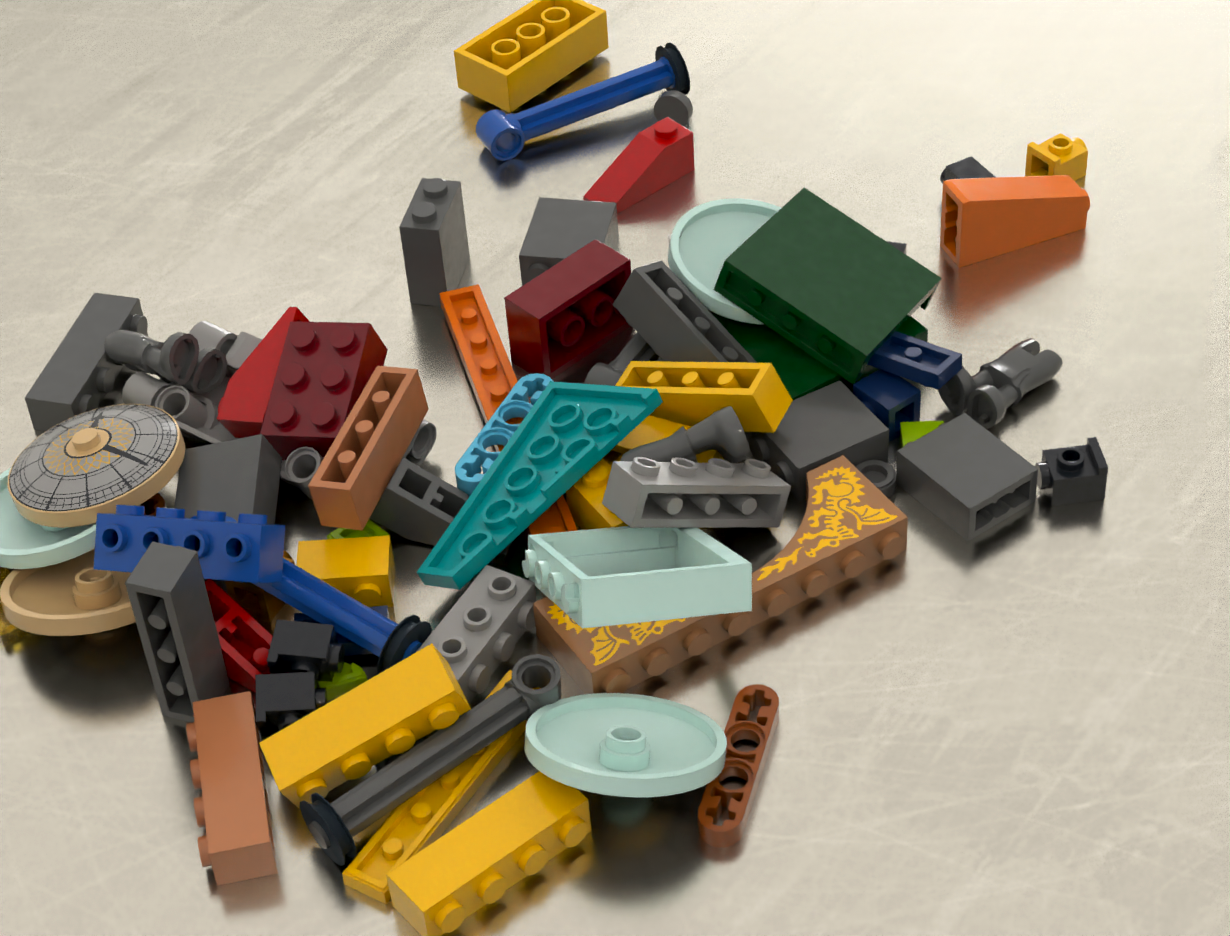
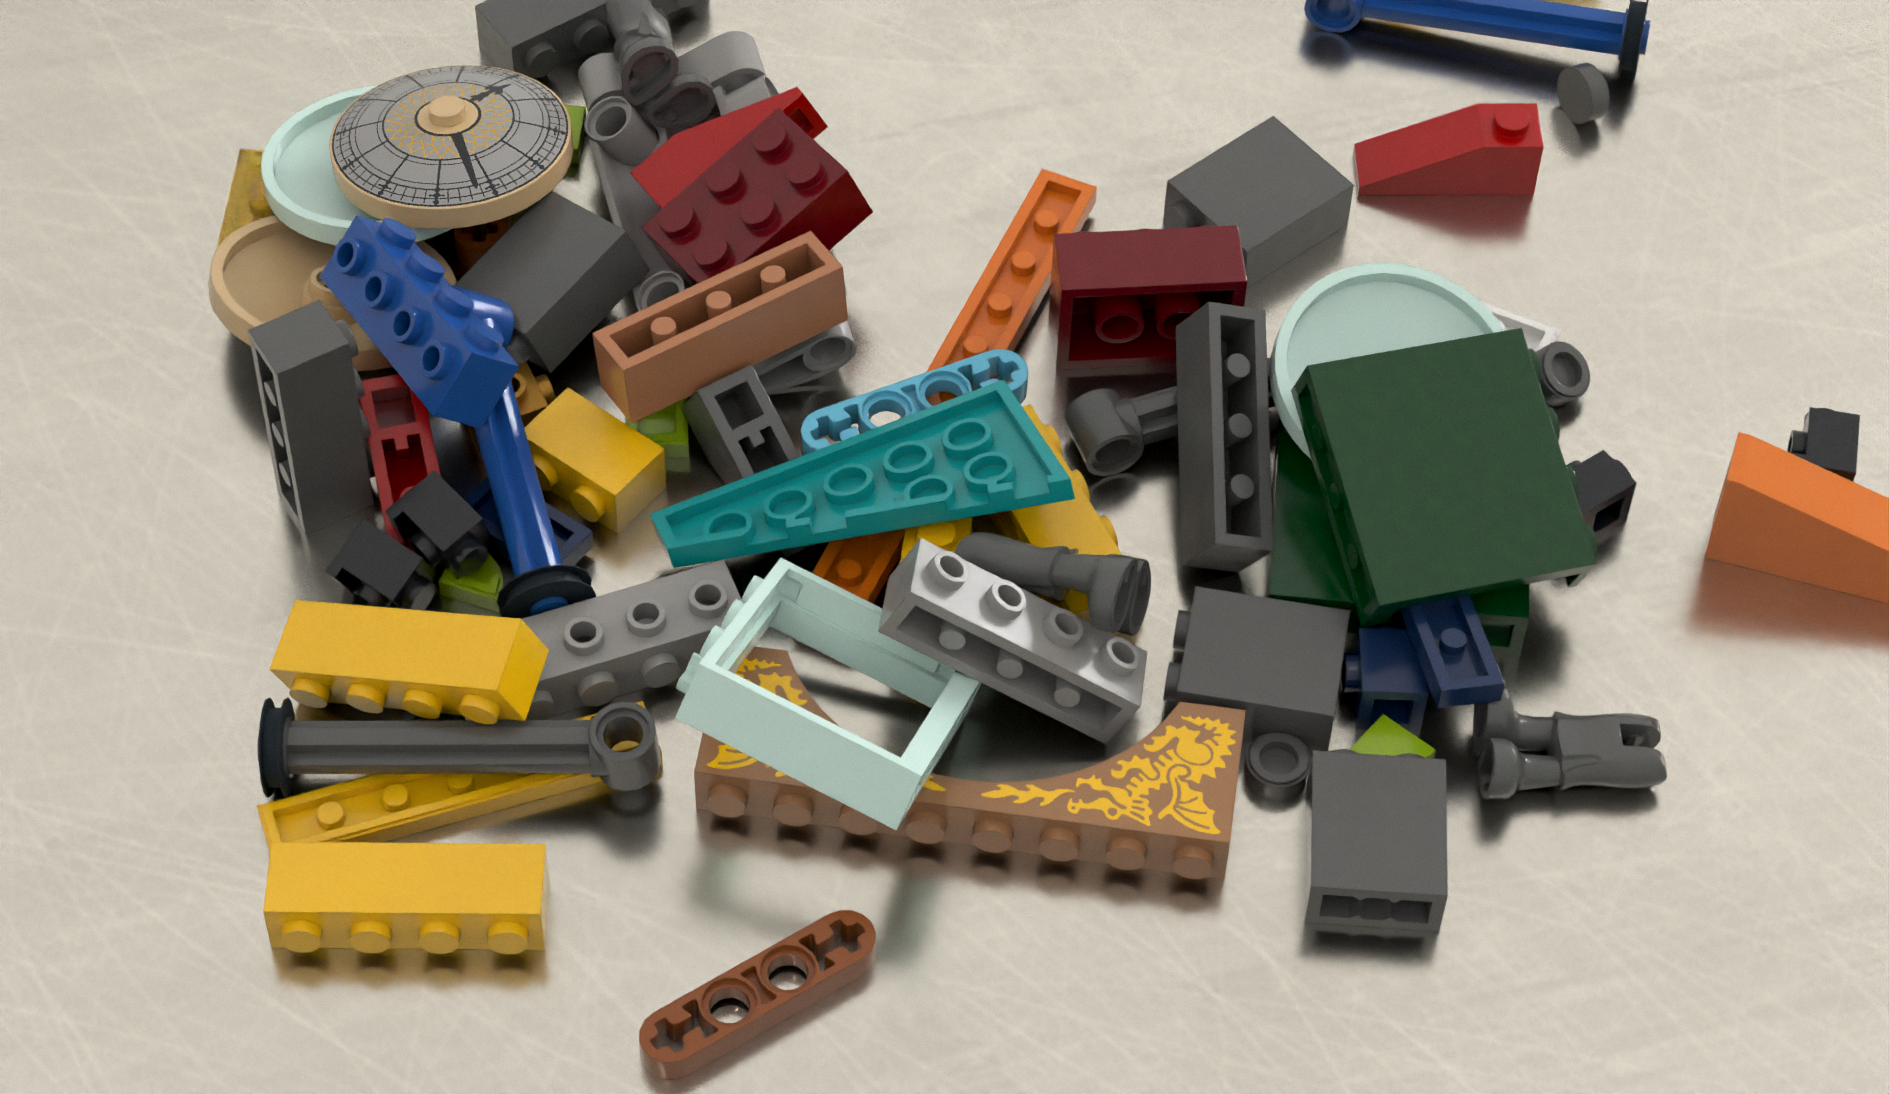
camera: 35 degrees right, 10 degrees up
nougat brick [186,691,278,886] -> none
dark grey brick [399,178,470,307] -> none
light aqua dish [524,693,727,798] -> none
yellow brick [615,361,793,433] -> none
black brick [1035,437,1108,507] -> none

